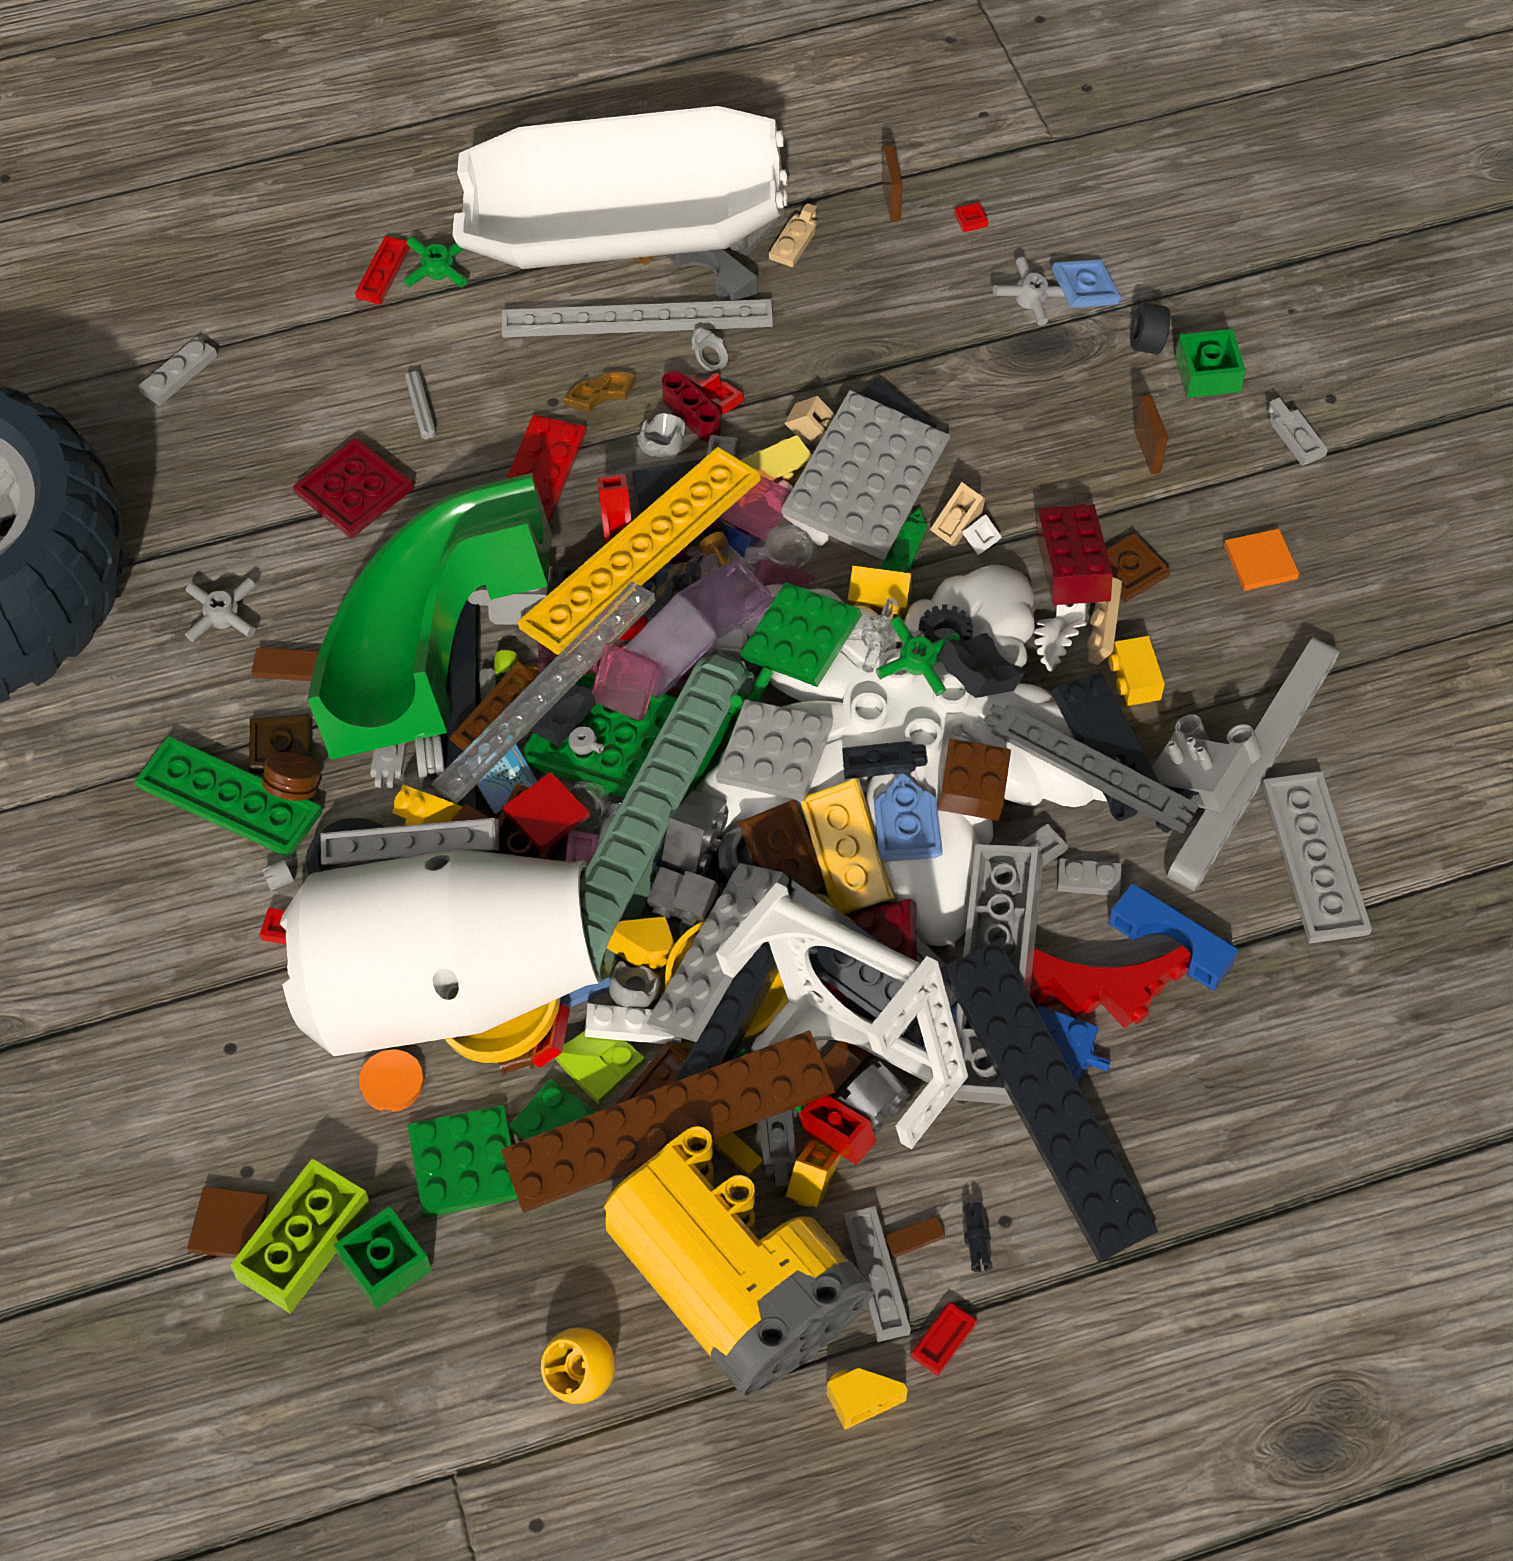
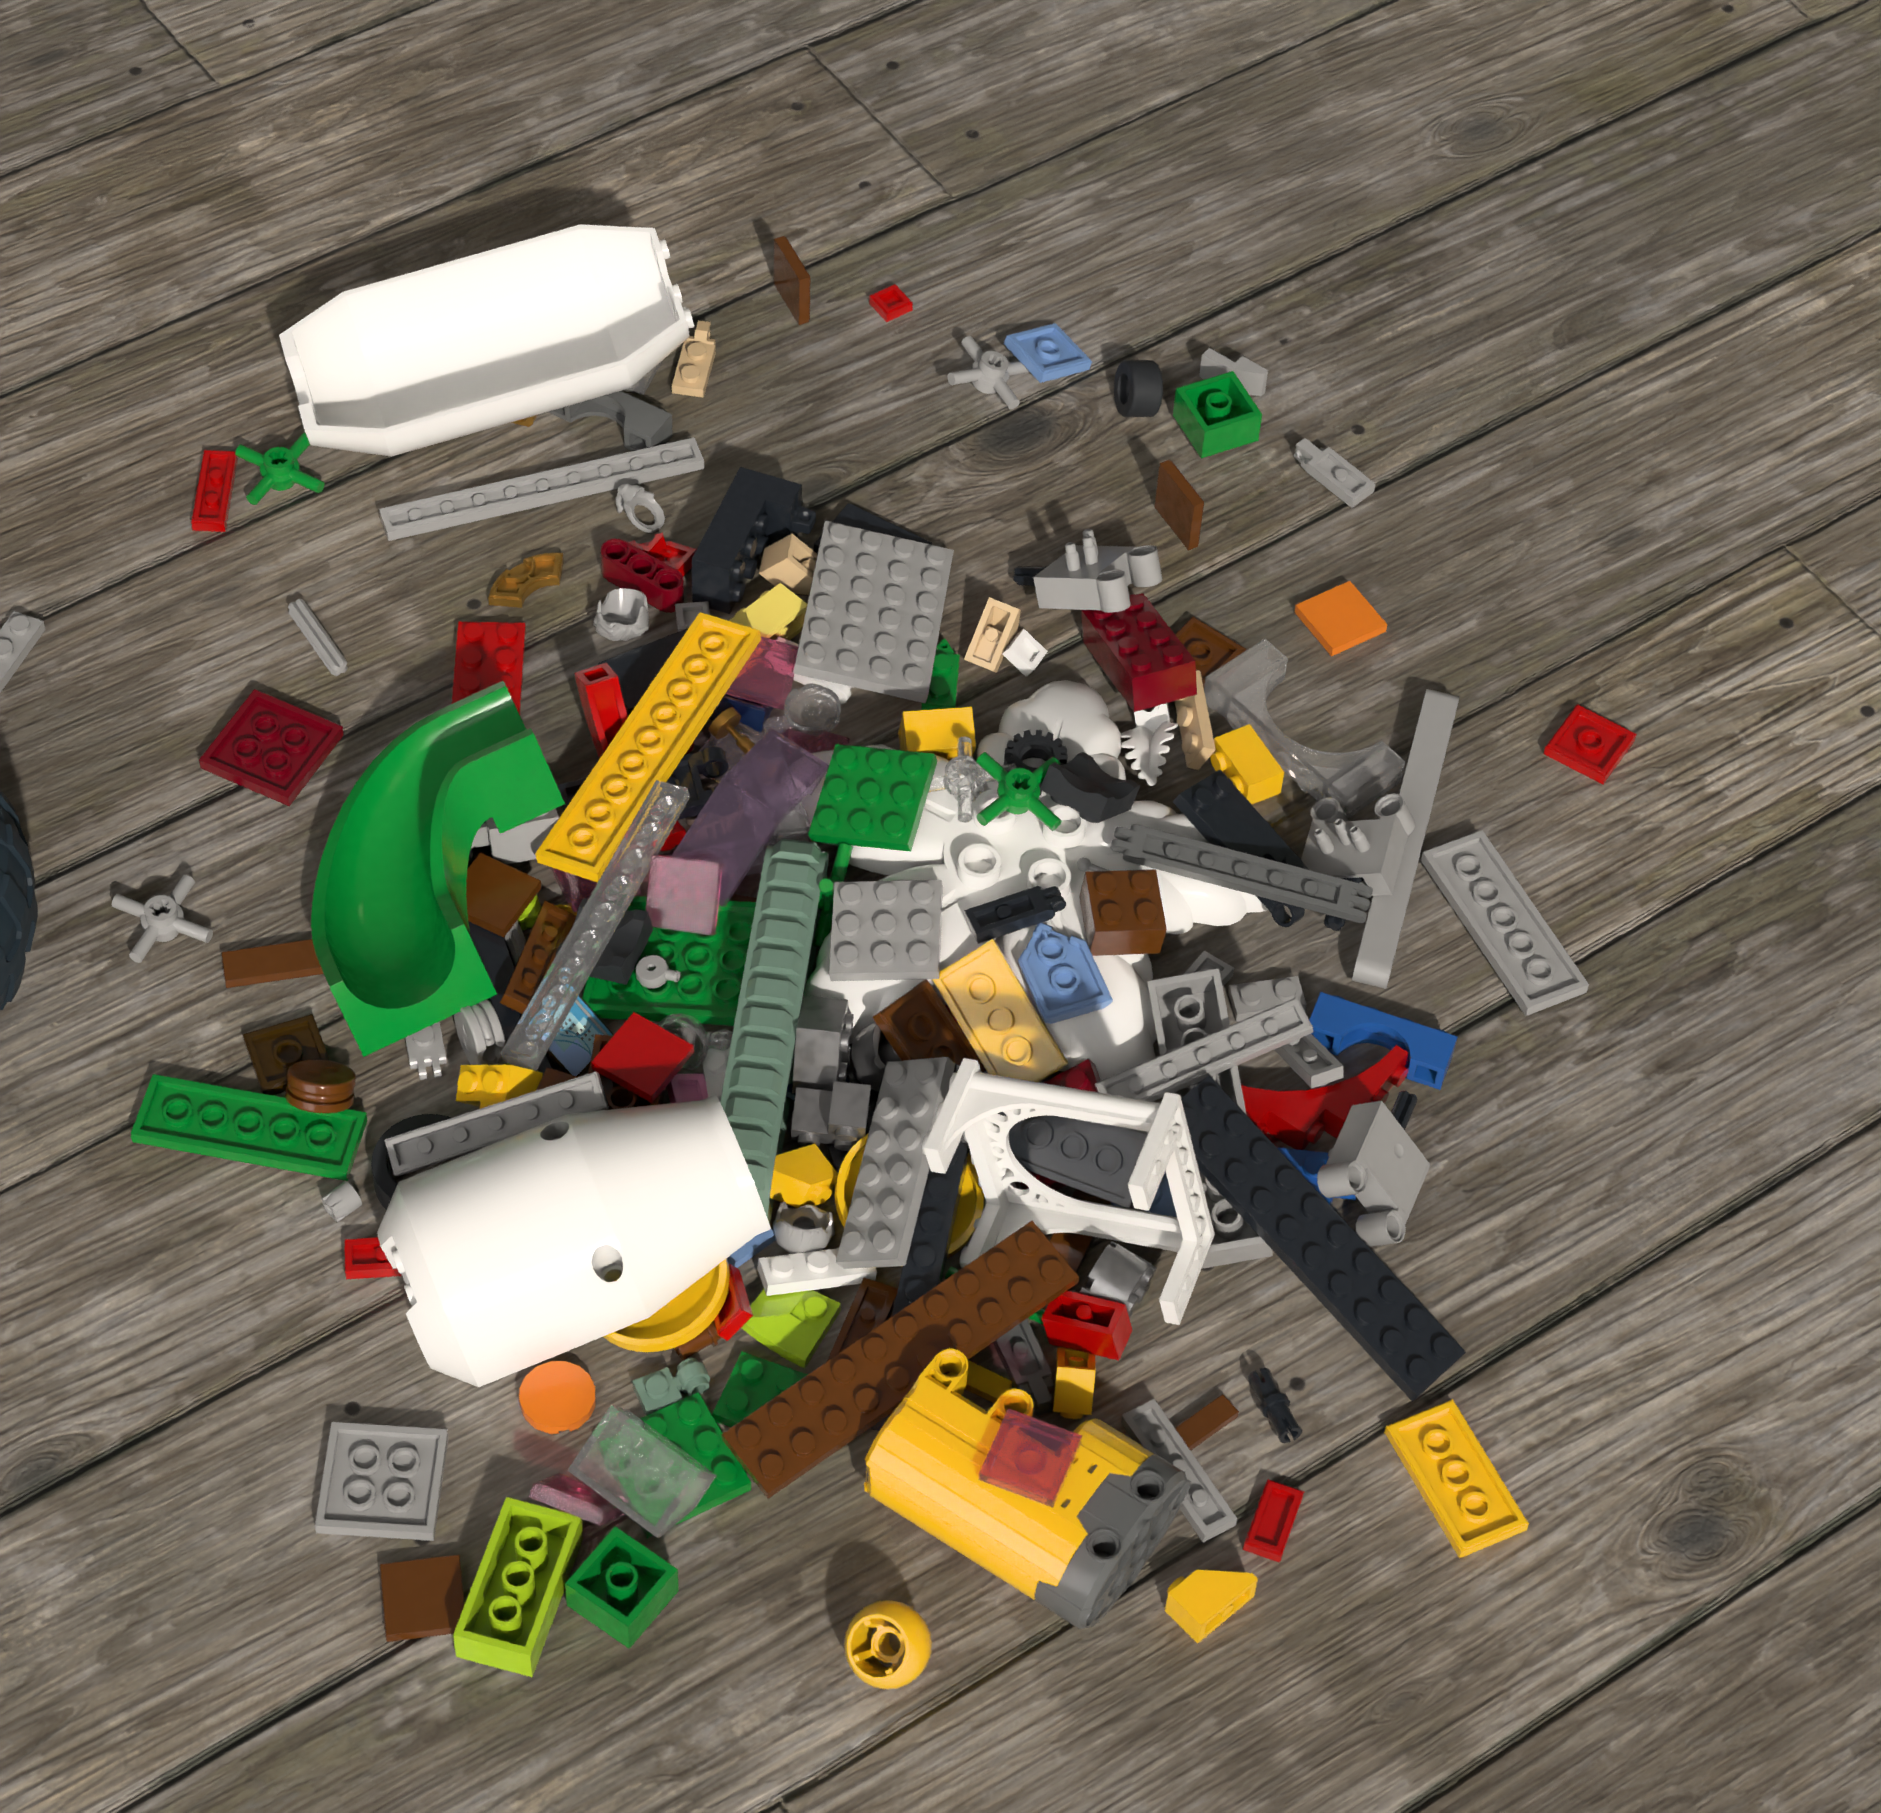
camera: 20 degrees left, 5 degrees down
none -> light grey plate [315,1422,449,1541]
none -> reddish brown tile [466,853,541,938]
none -> clear pink tile [529,1472,628,1526]
none -> clear slope [567,1405,717,1538]
none -> sand green plate [632,1358,710,1416]
none -> black hinge [692,467,816,614]
none -> clear pink tile [978,1408,1082,1507]
none -> light grey piece [1013,529,1162,613]
none -> light grey tile [1095,997,1313,1102]
none -> light grey slope [1199,348,1268,396]
none -> clear arch [1204,639,1405,819]
none -> light grey plate [1274,1034,1344,1088]
none -> light grey piece [1317,1091,1431,1247]
none -> yellow tile [1384,1399,1529,1558]
none -> red tile [1544,704,1637,784]

